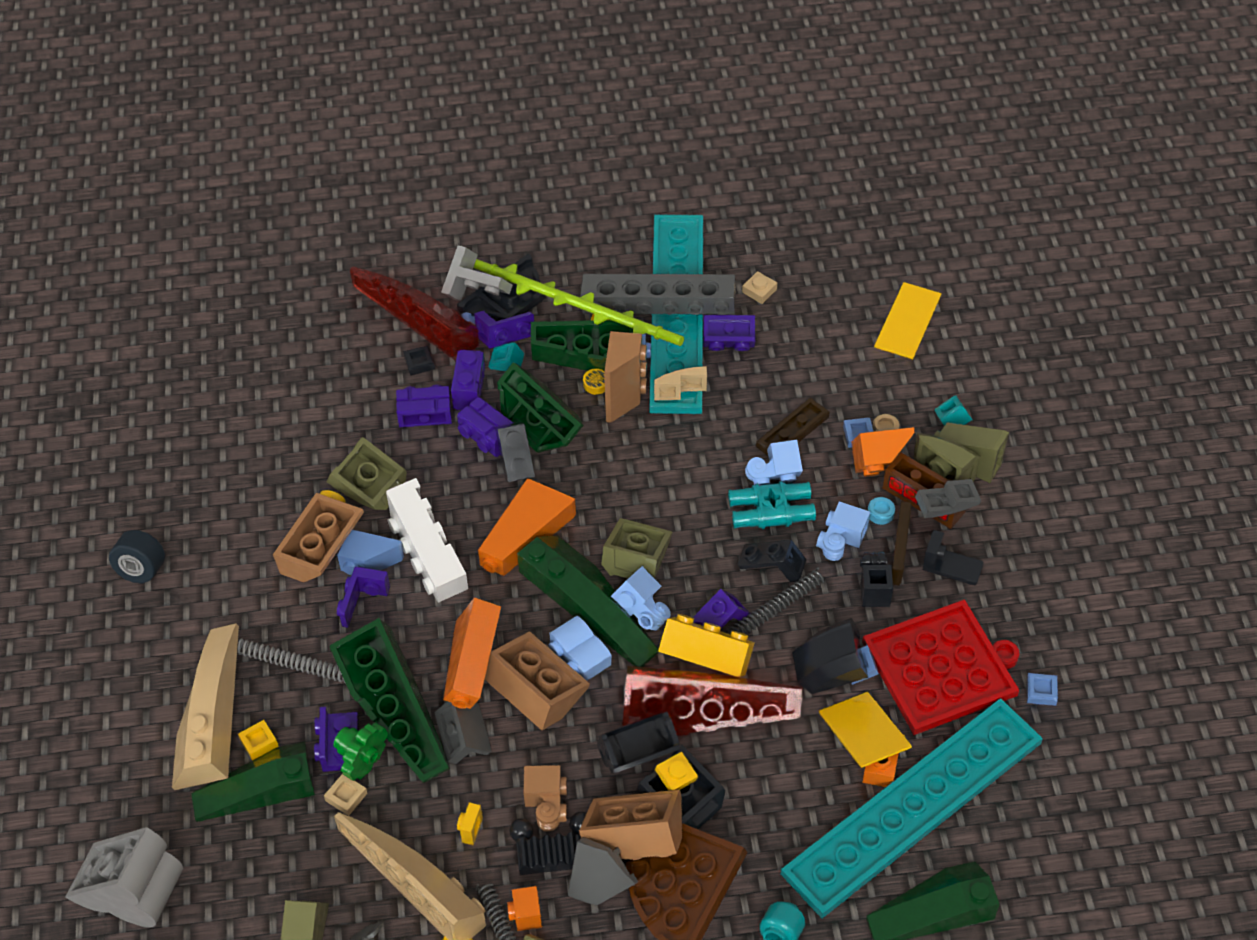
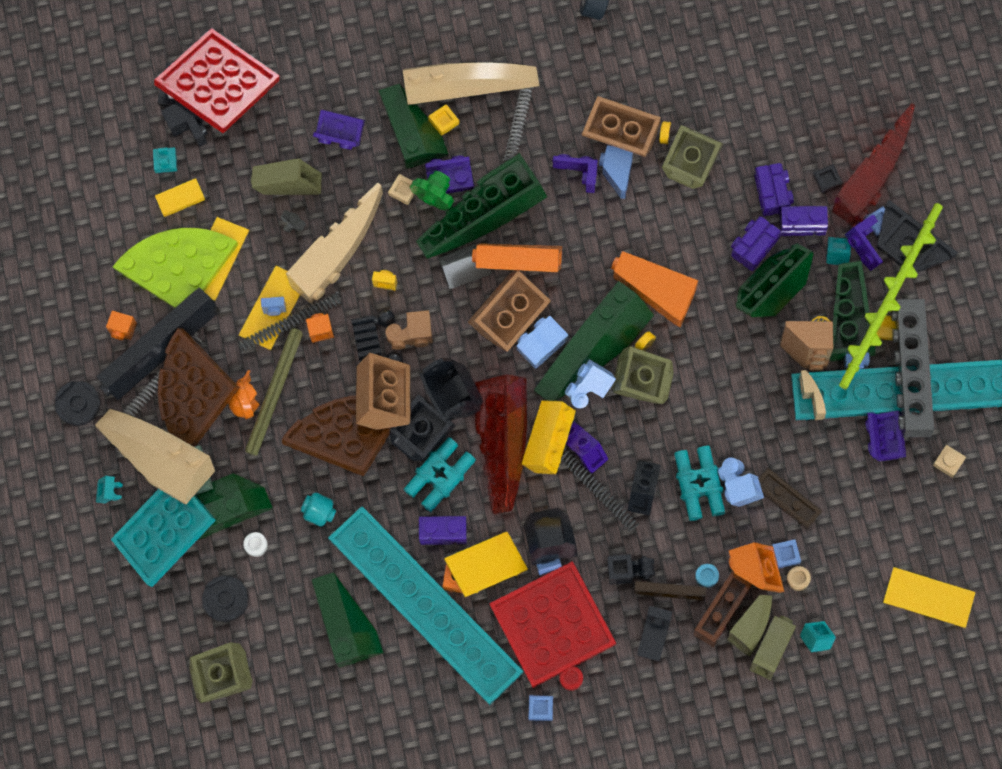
camera: 90 degrees right, 20 degrees up
light grey brick [65,827,183,927] -> none
white wedge [386,478,468,603] -> none
light grey bracket [441,245,513,302] -> none
black brick [495,422,535,482] -> none
dark grey slope [568,837,638,905] -> none
yellow plate [655,751,698,791] -> none
light blue brick [816,501,870,561] -> none
dark grey slope [915,479,981,518] -> none
none -> dark purple bracket [313,110,365,150]
none -> teal pin [403,437,476,513]
none -> dark purple brick [419,516,467,545]
none -> yellow tile [635,331,656,351]

